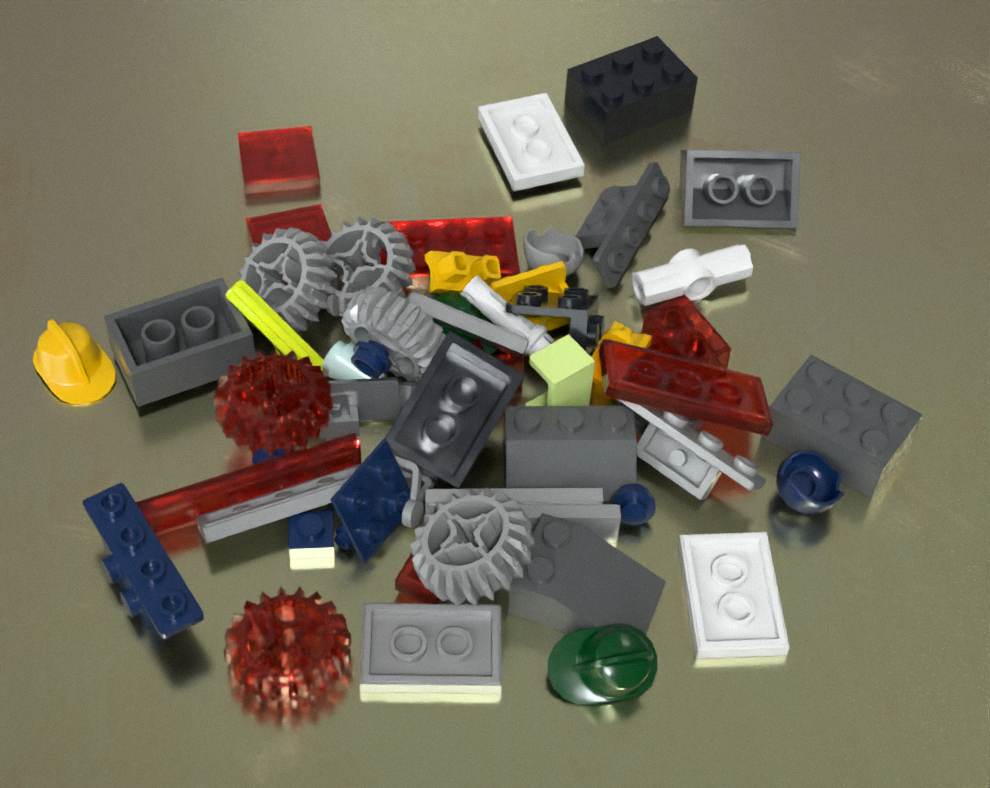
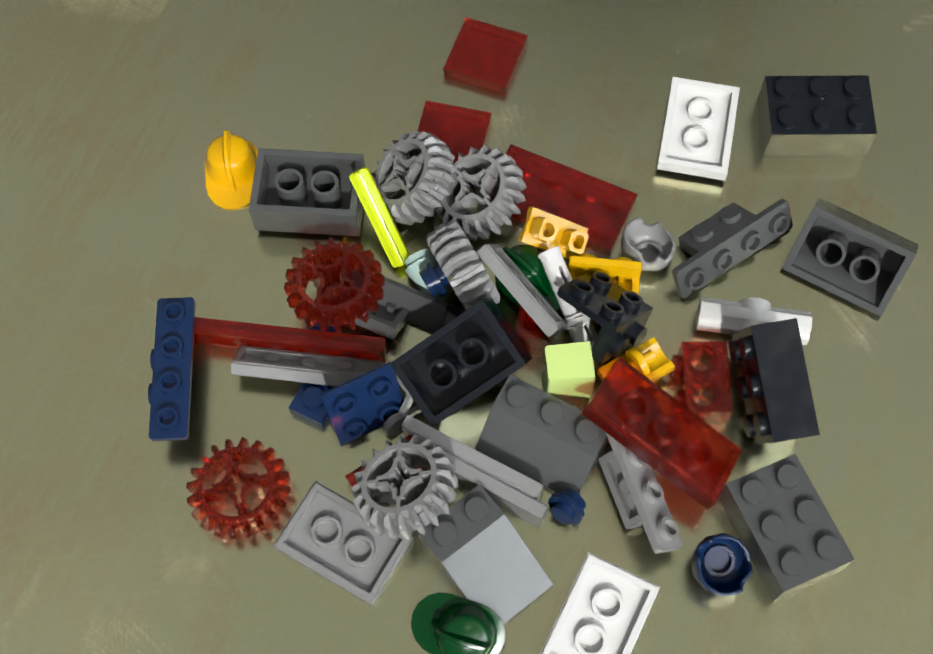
camera: 35 degrees right, 15 degrees up
none -> black brick [729,318,820,444]

